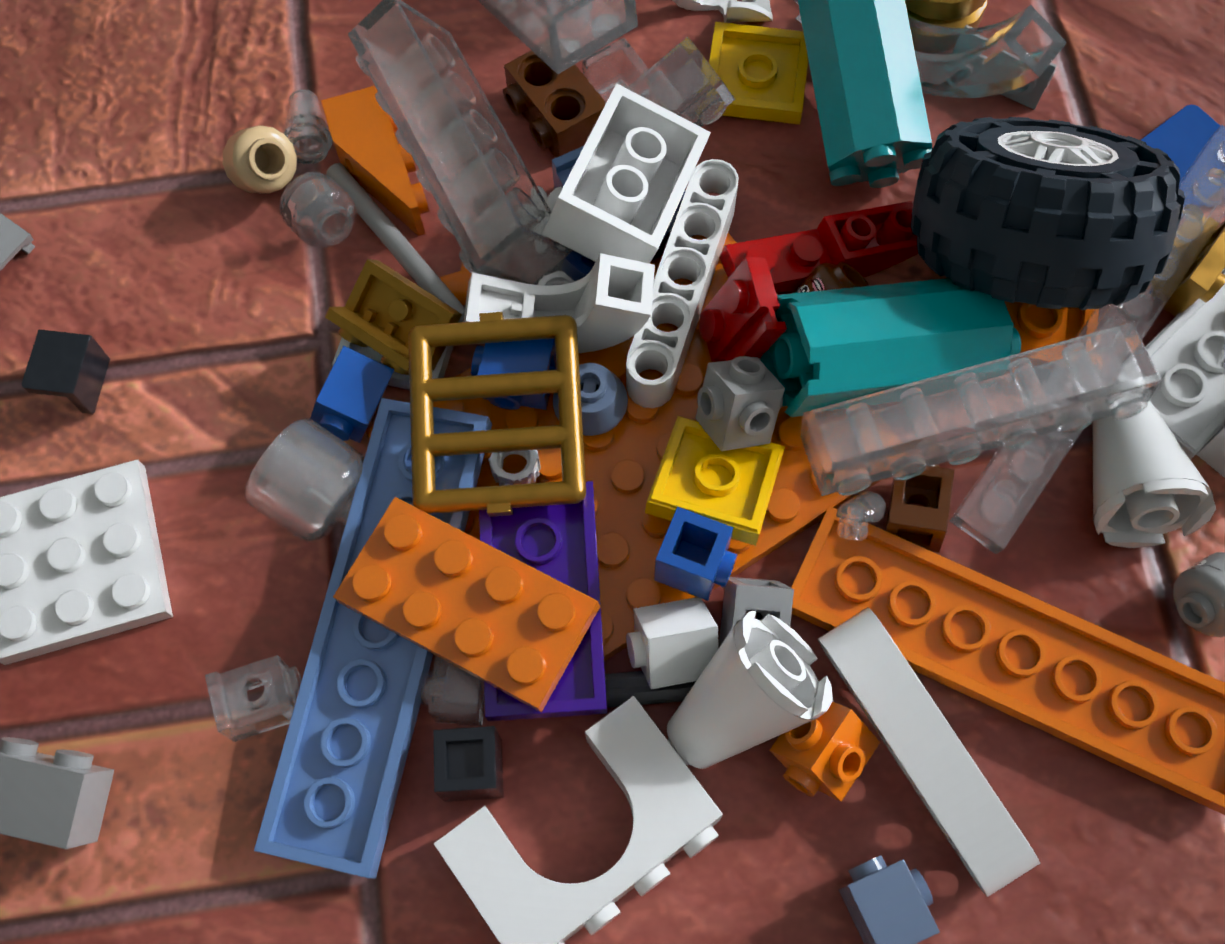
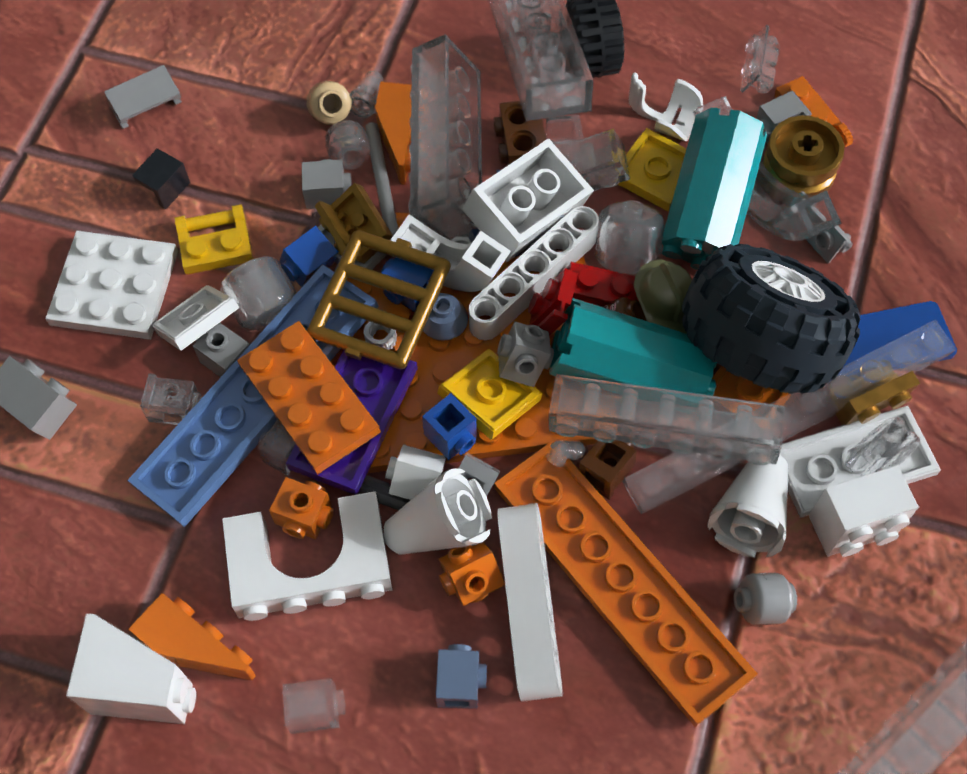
camera: 25 degrees right, 5 degrees down
black panel [433,726,504,802] -> none
none -> white plate [152,285,239,351]
none -> yellow plate [174,204,254,275]
none -> light grey brick [193,323,250,377]
none -> orange brick [269,477,334,539]
none -> light grey brick [302,159,352,209]
none -> clear head [595,200,664,274]
none -> olive piece [634,259,692,334]

